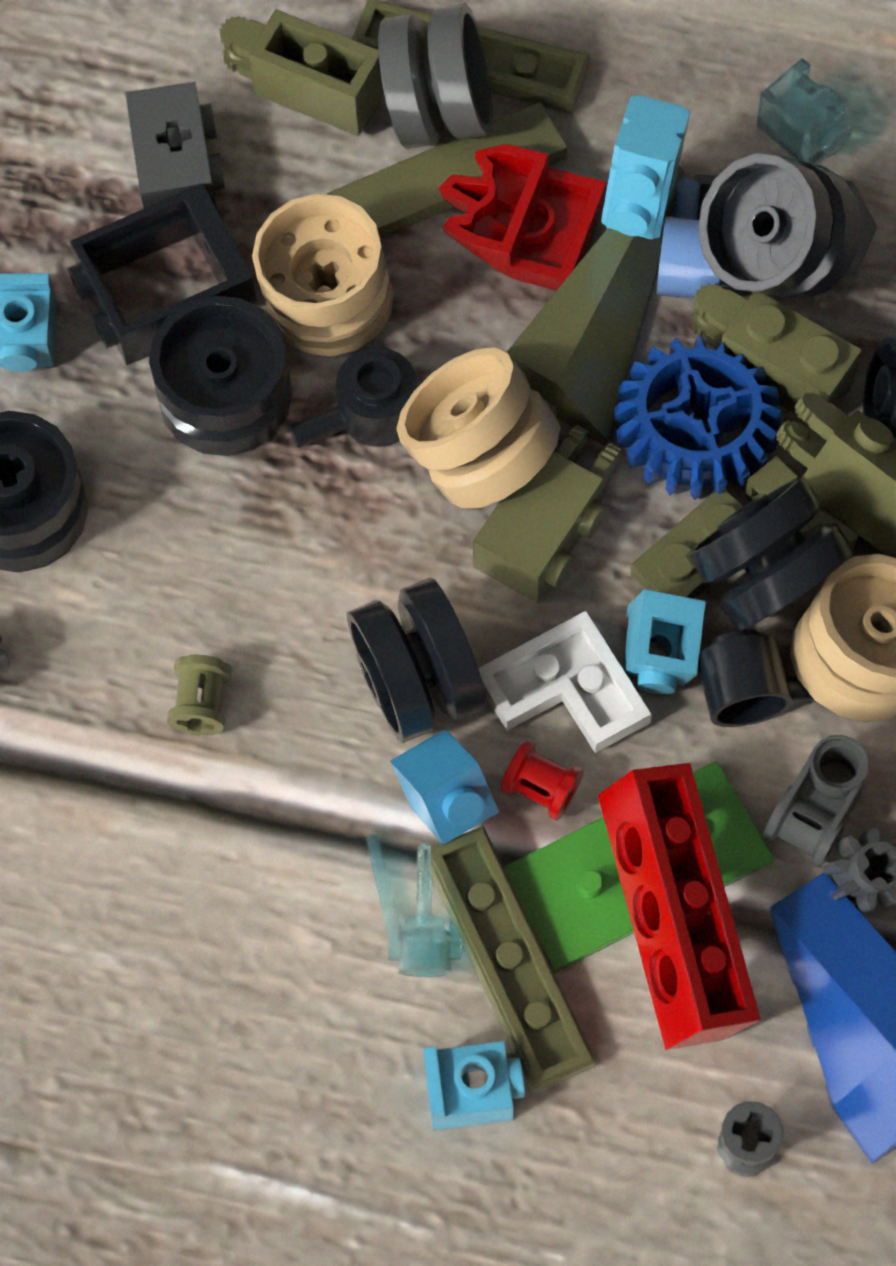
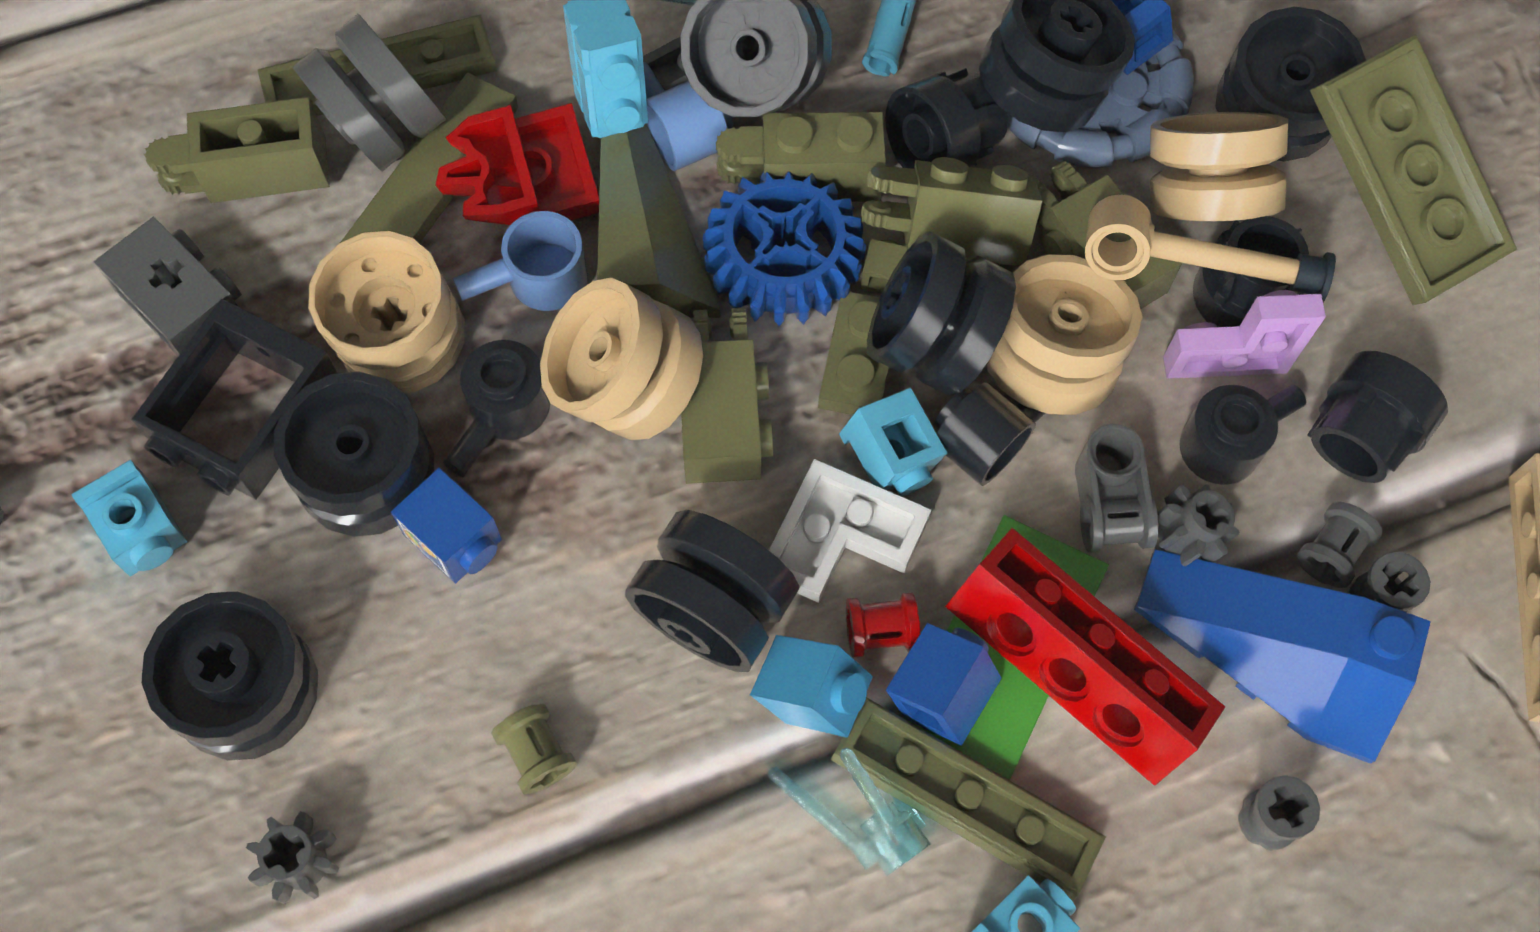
camera: 40 degrees left, 0 degrees up
none -> blue brick [391,468,502,584]
none -> medium blue piece [453,211,588,311]
none -> blue brick [886,623,1002,746]

